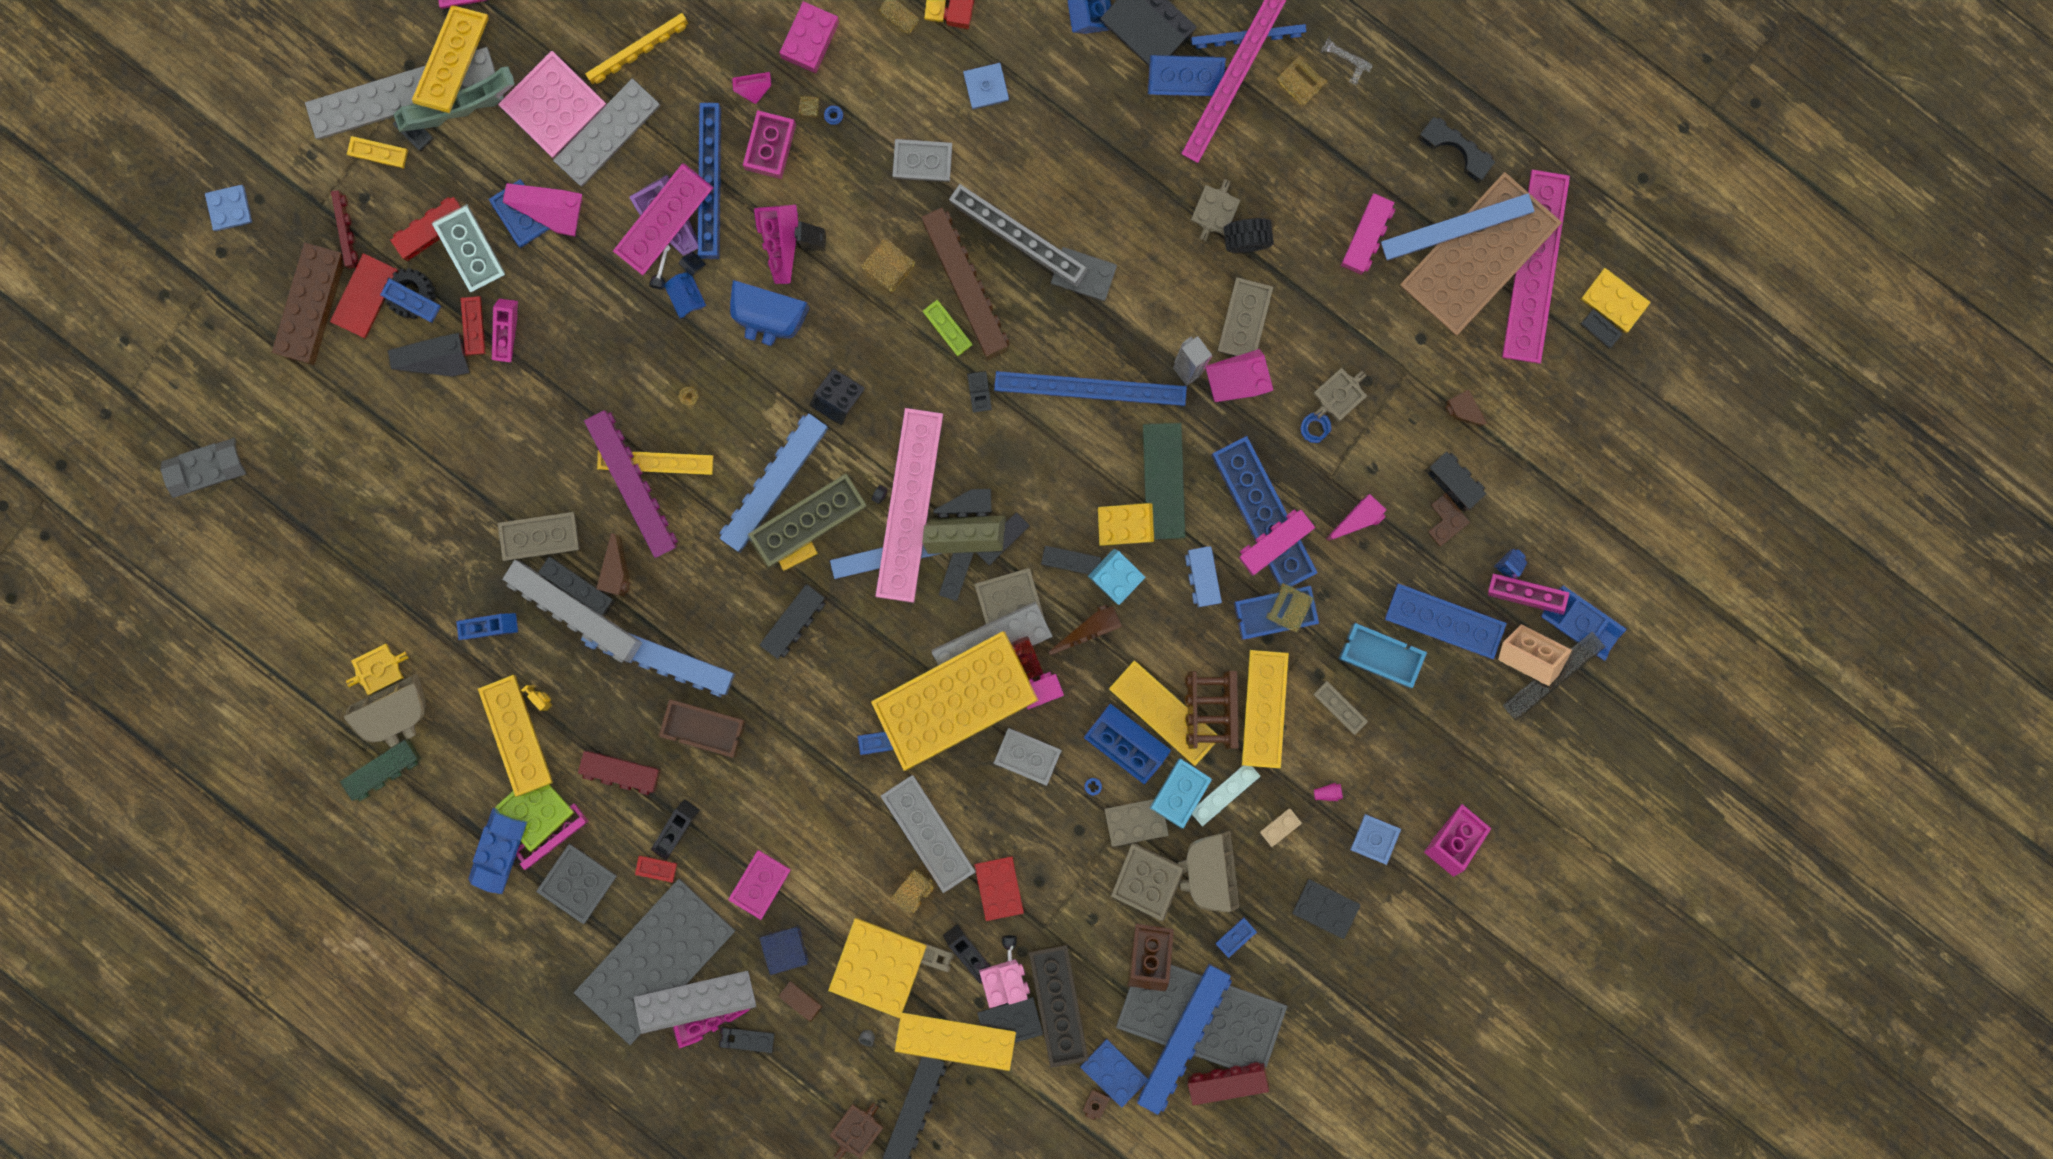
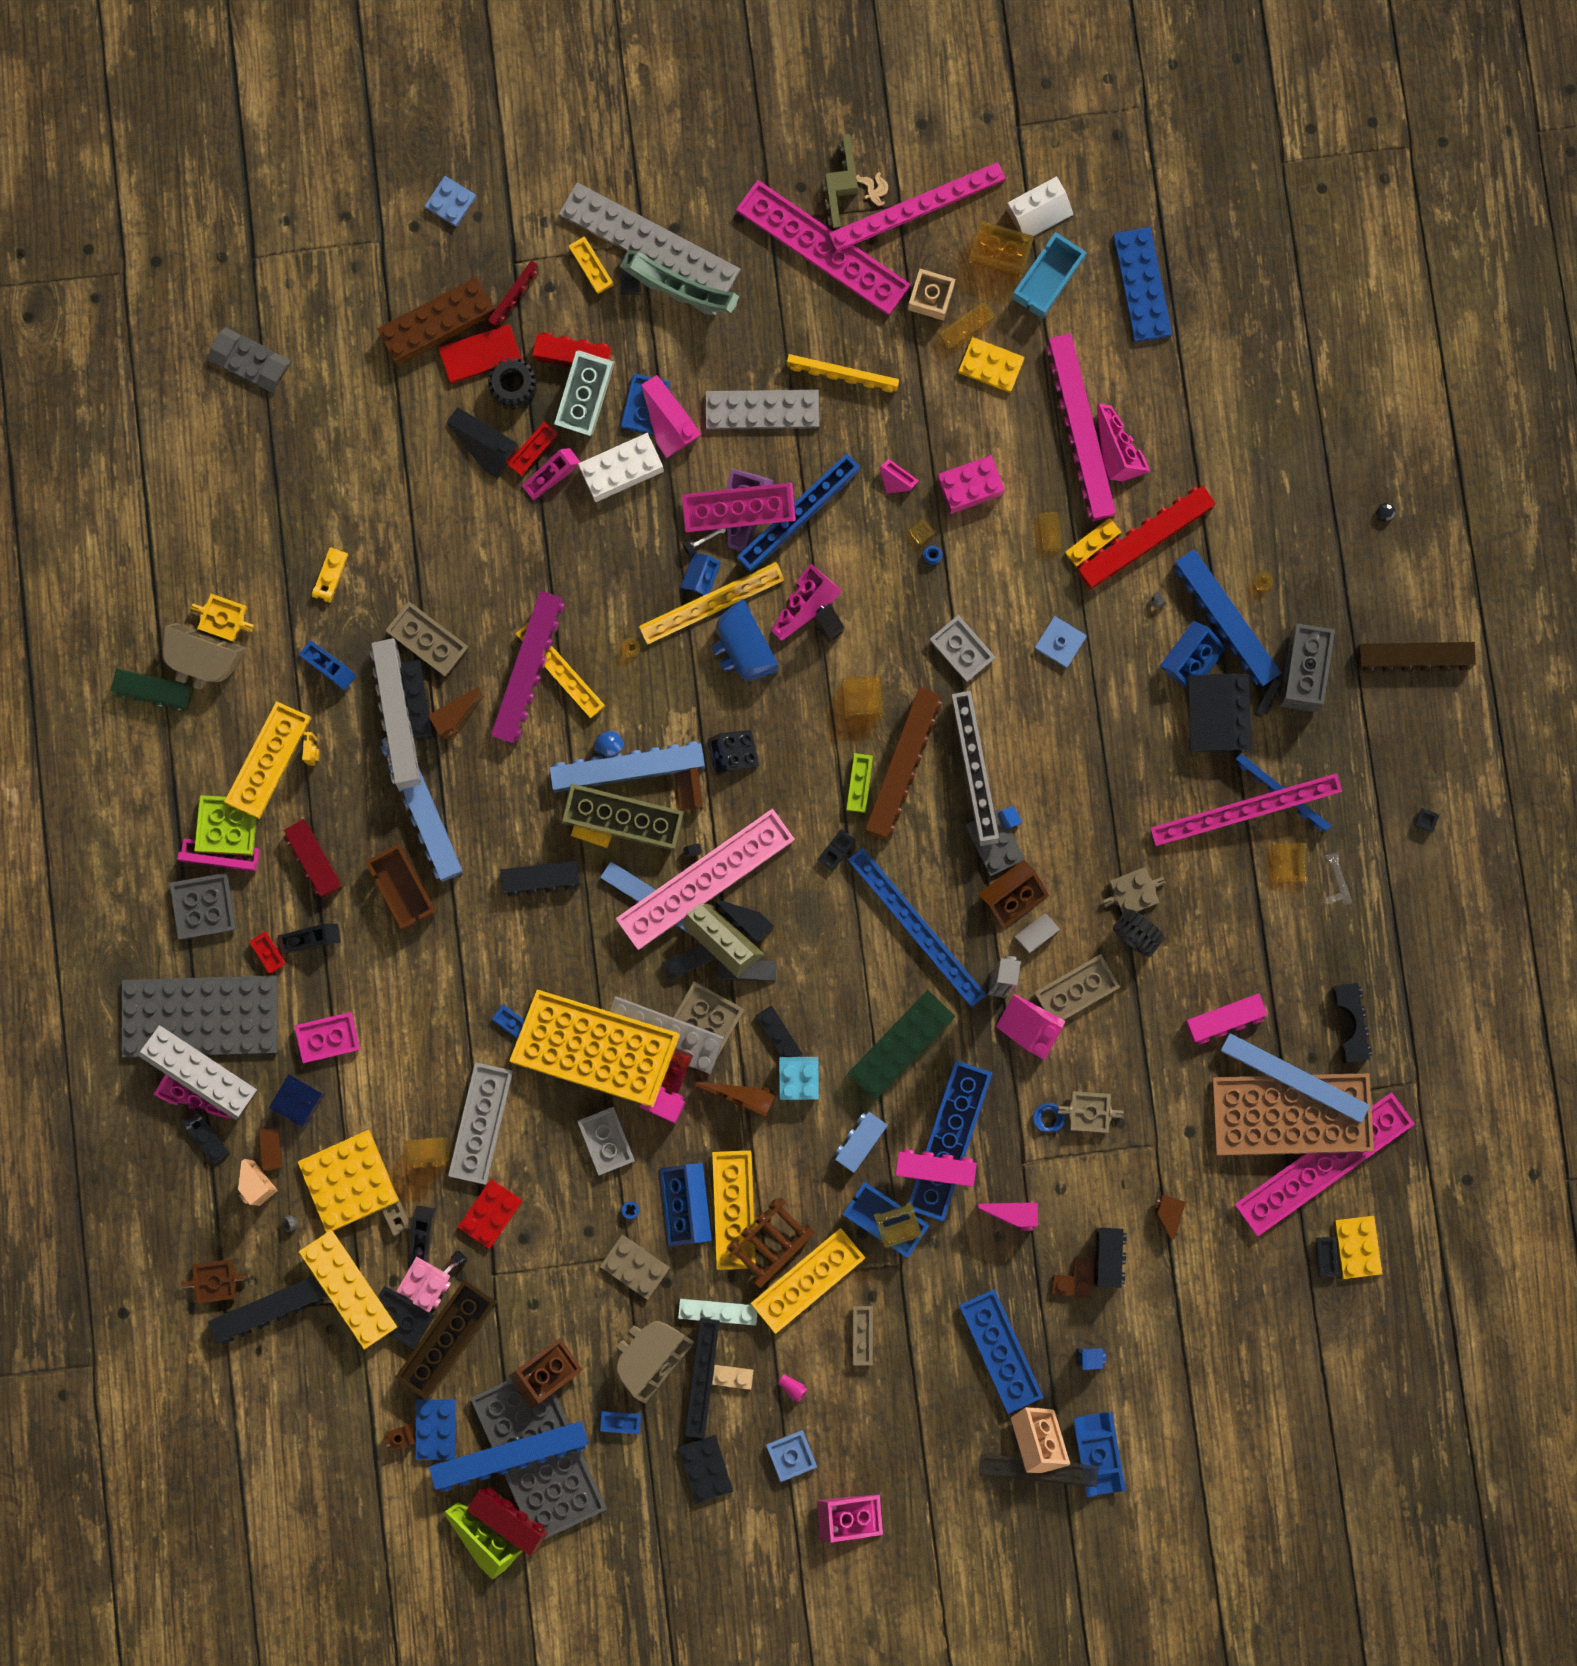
camera: 45 degrees right, 5 degrees down
blue tile [380,278,441,323] -> none
yellow plate [412,6,489,113] -> none
blue piece [468,808,527,894] -> none
bright pink plate [498,51,607,159] -> none
black plate [678,251,706,276] -> none
dark pink brick [743,110,796,179] -> none
yellow plate [1098,503,1154,546] -> none
dark tan plate [1111,843,1185,921] -> none
blue tile [1148,55,1226,96] -> none
medium azure plate [1150,759,1212,828] -> none
dark azure piece [1338,623,1427,688] -> none
dark pink brick [1488,574,1569,615] -> none
none -> light nougat slope [238,1159,278,1206]
none -> yellow plate [312,547,348,603]
none -> lime wedge [444,1502,522,1580]
none -> white brick [578,433,664,502]
none -> blue hair [593,731,624,757]
none -> yellow plate [639,562,784,645]
none -> reddish brown panel [676,768,703,811]
none -> black plate [685,1317,720,1439]
none -> reddish brown slope [978,860,1049,930]
none -> blue tile [998,806,1022,830]
none -> light grey brick [1014,913,1060,954]

